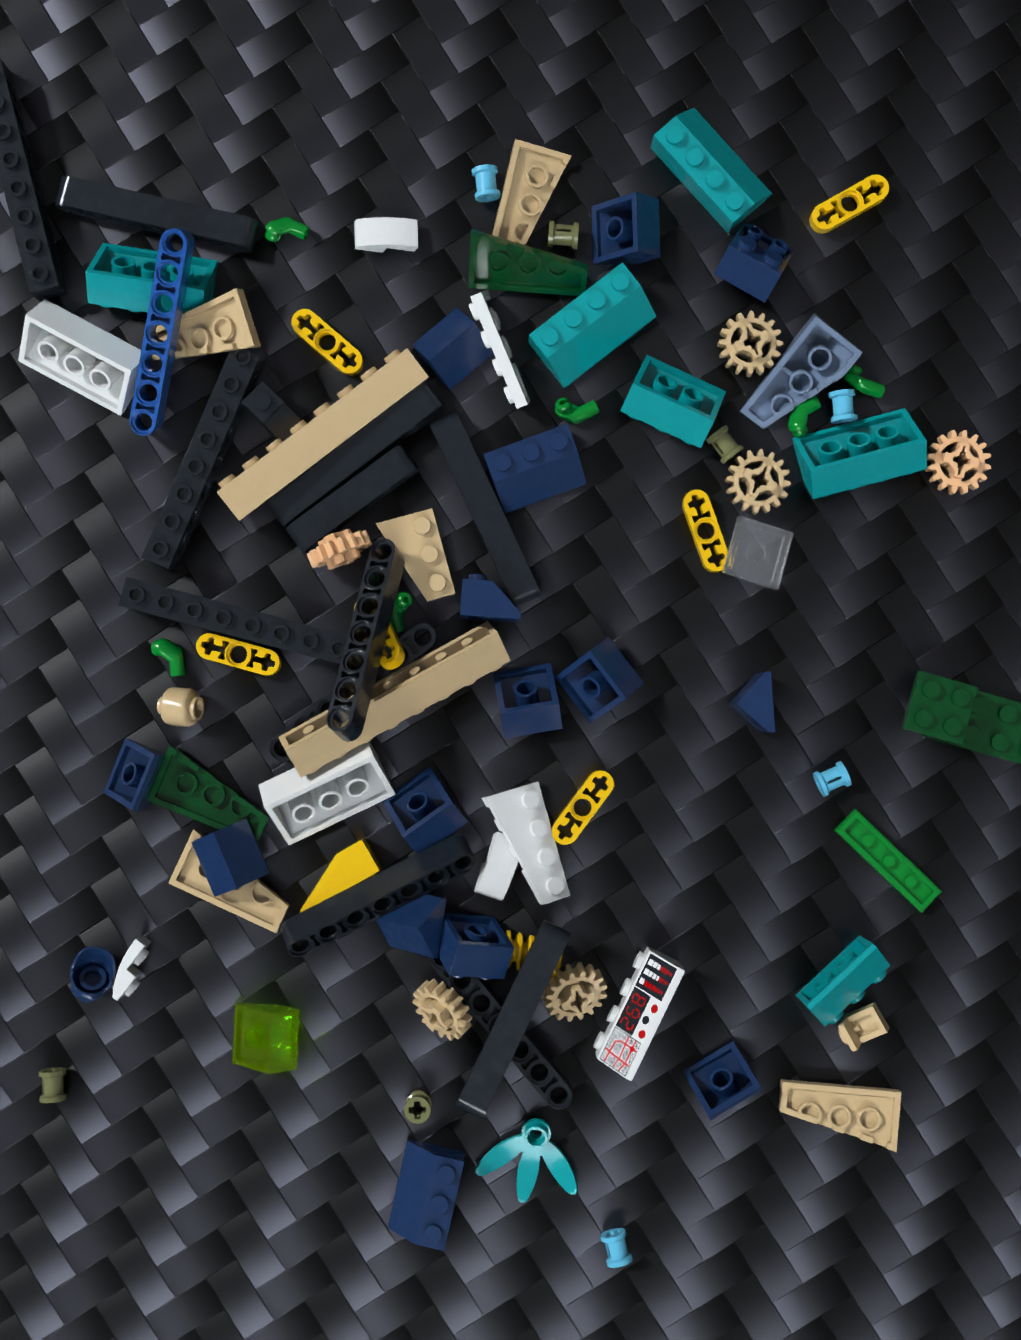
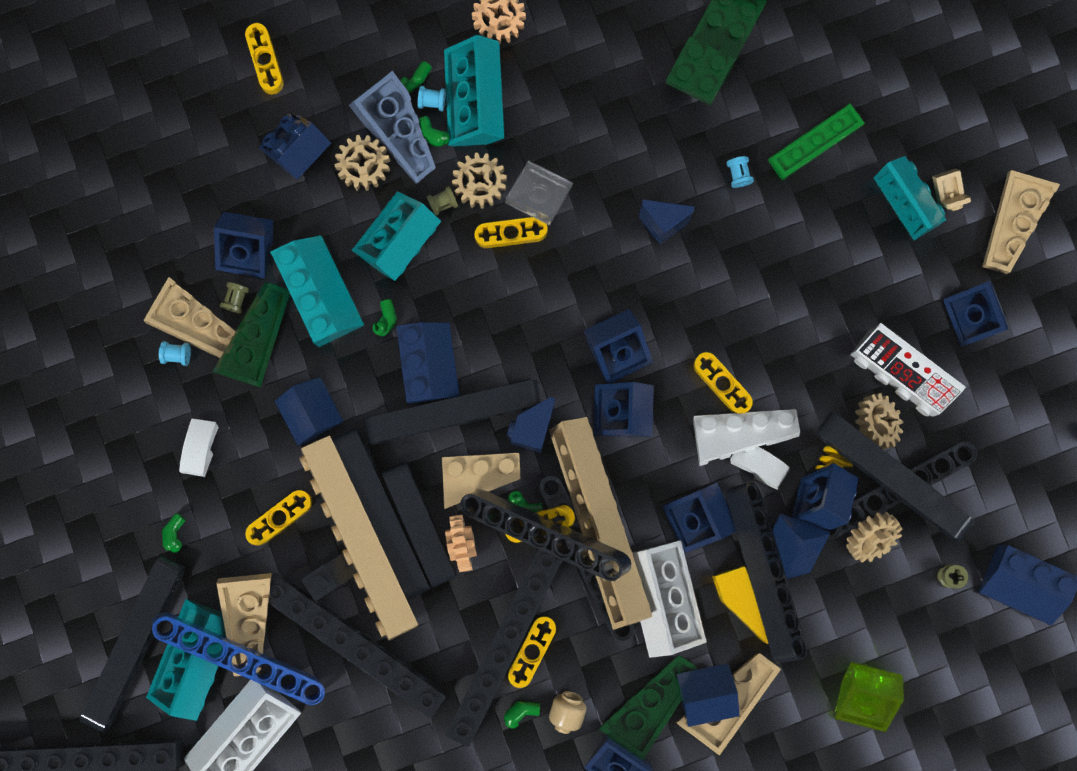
camera: 70 degrees left, 5 degrees down
white wing [469,289,530,409] -> none
teal plant [475,1118,578,1203] -> none
teal slope [650,108,772,233] -> none

